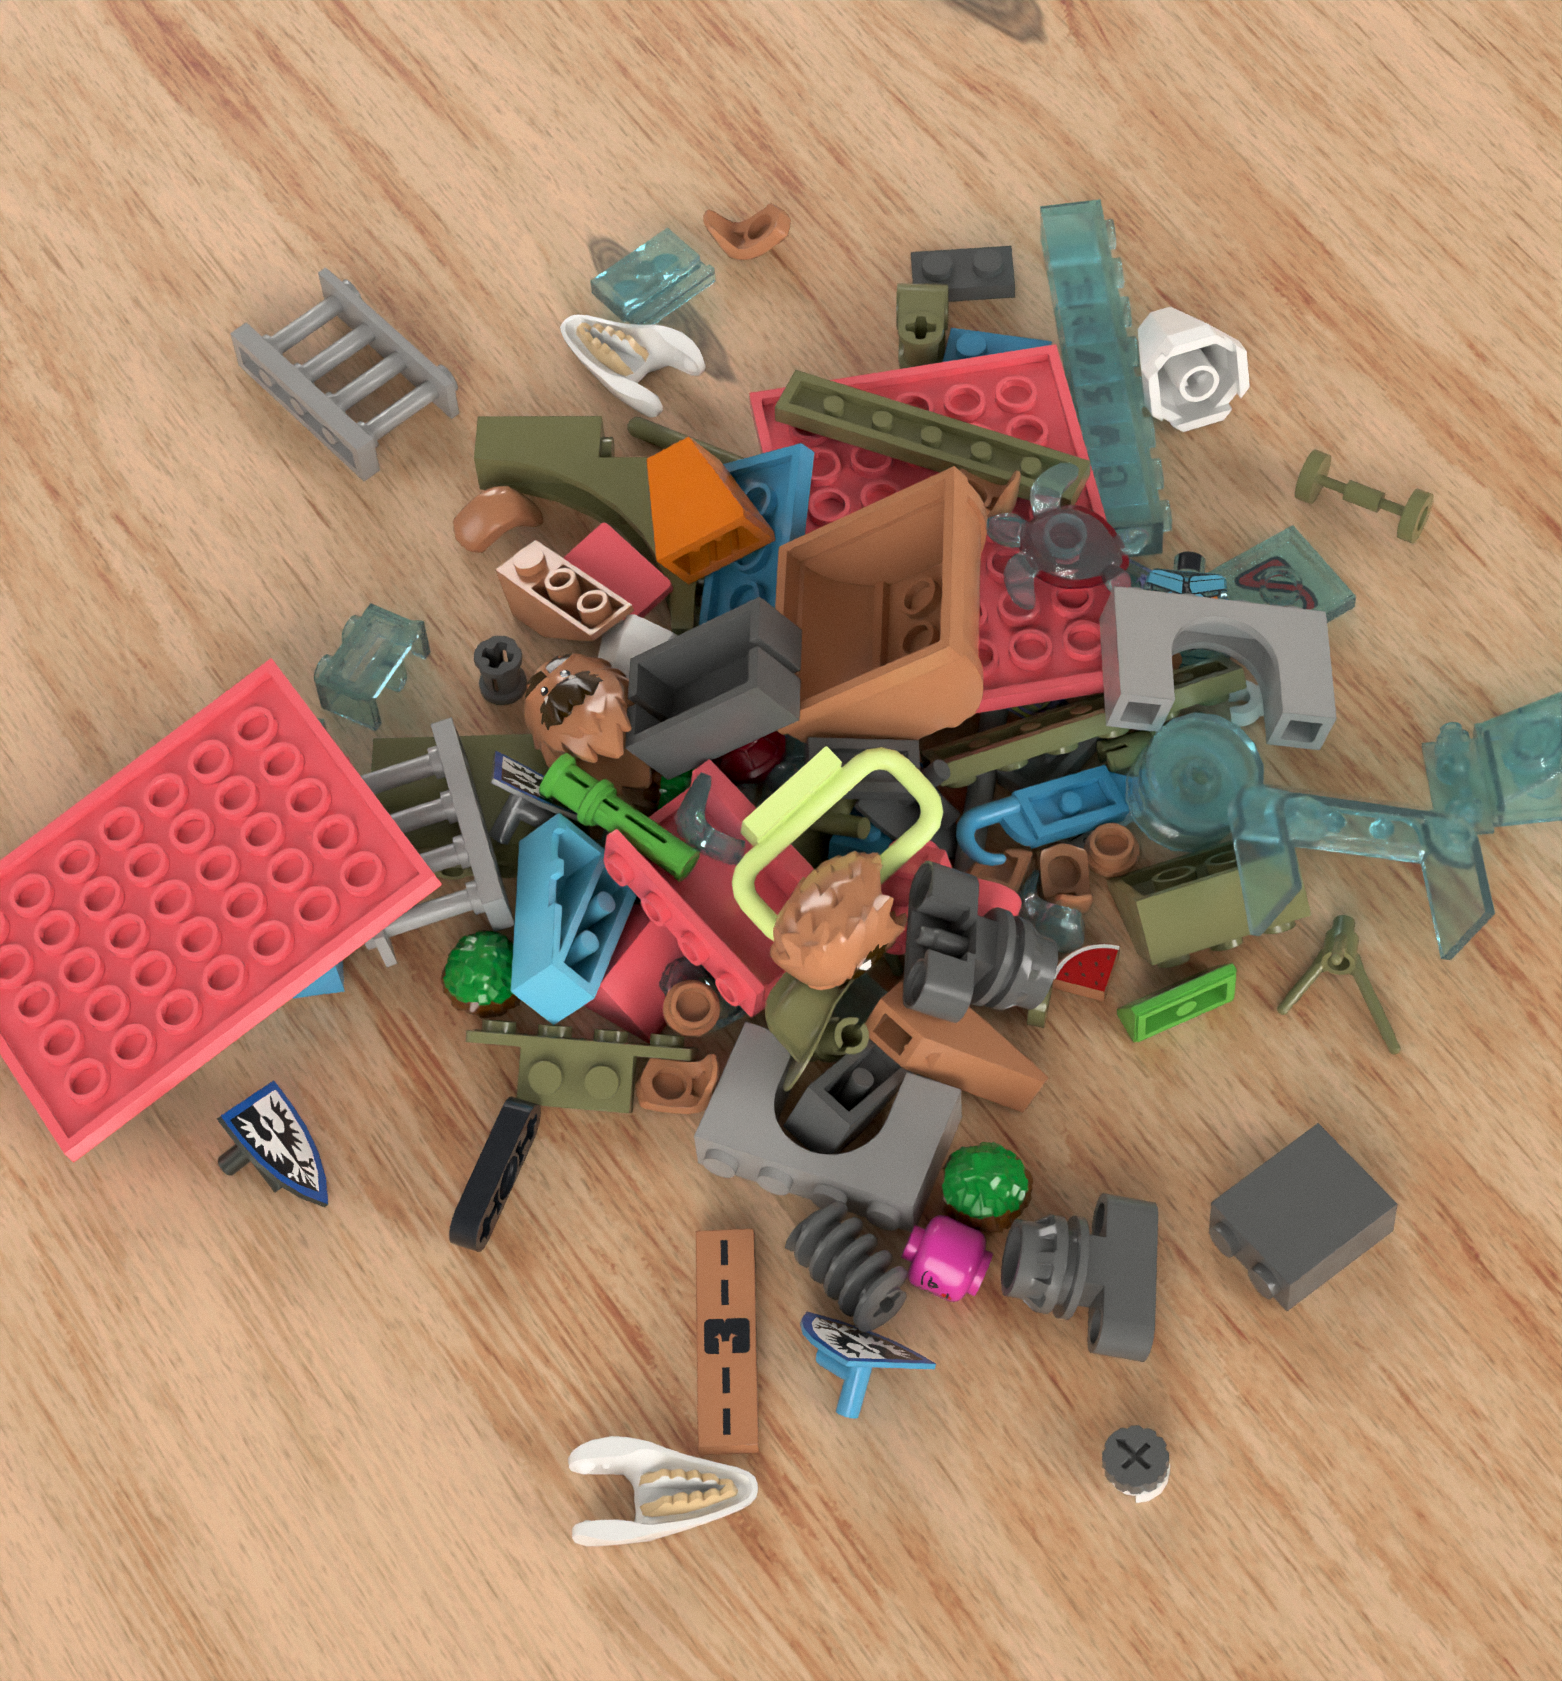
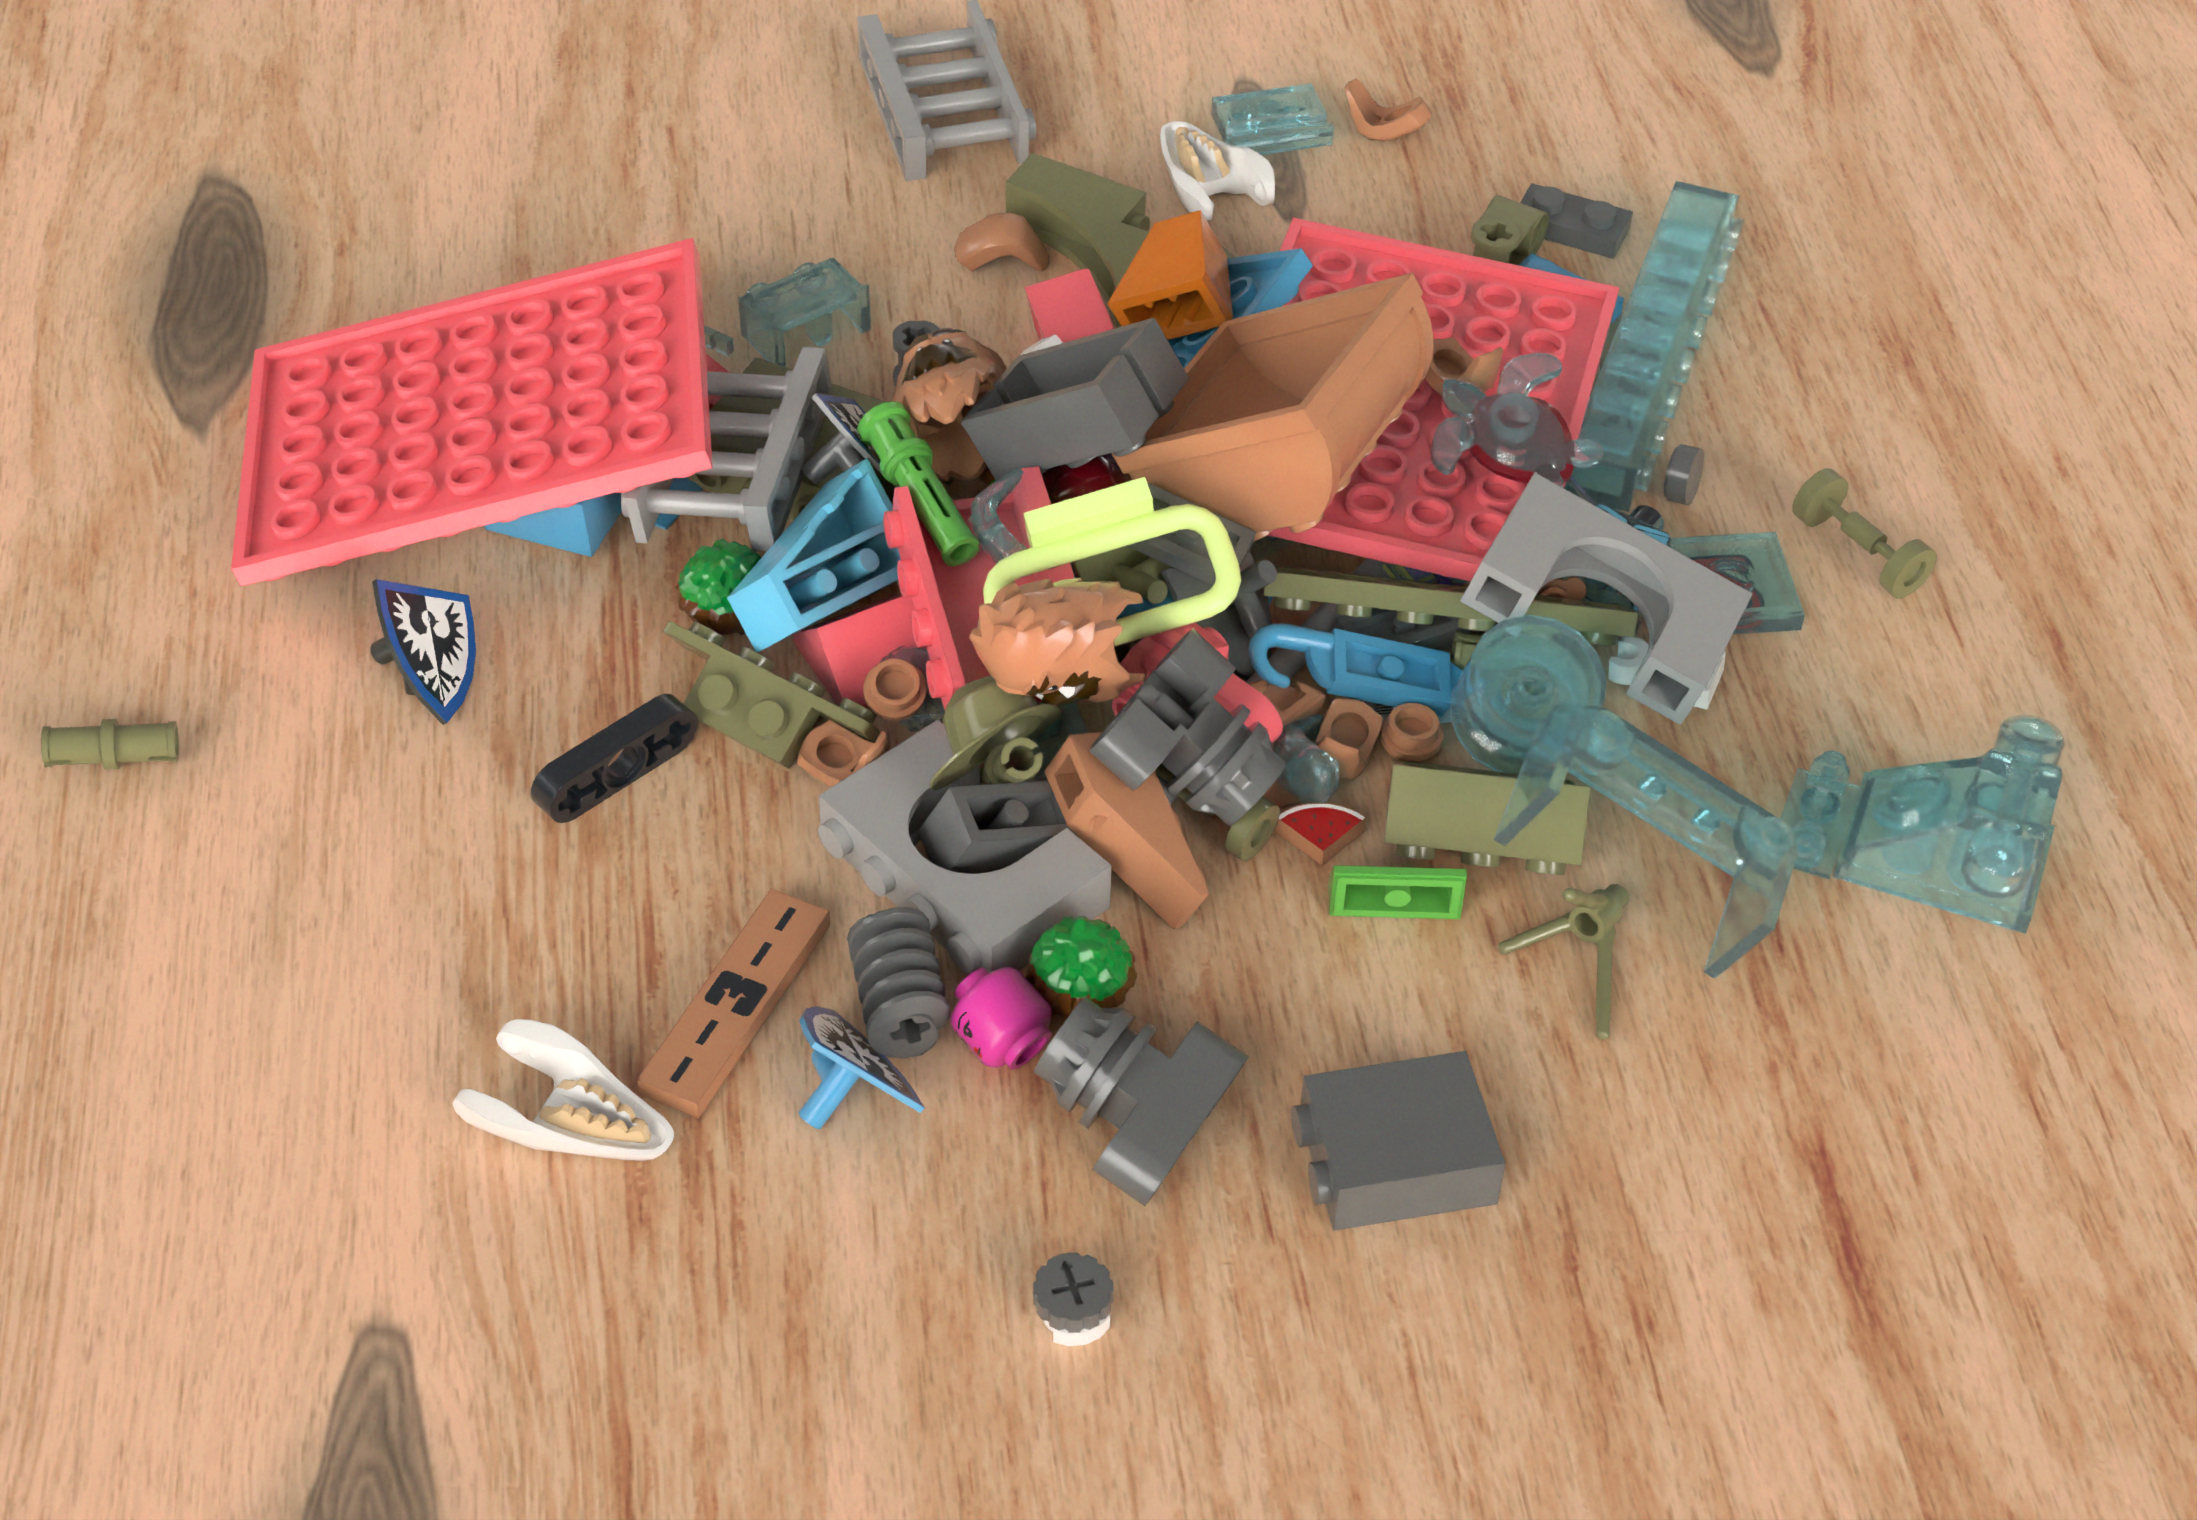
camera: 20 degrees right, 10 degrees down
nougat slope [495,540,634,642] -> none
olive plate [775,370,1091,508] -> none
white cone [1137,307,1250,432] -> none
none -> olive pin [41,719,179,770]
none -> dark grey tile [1664,444,1704,505]

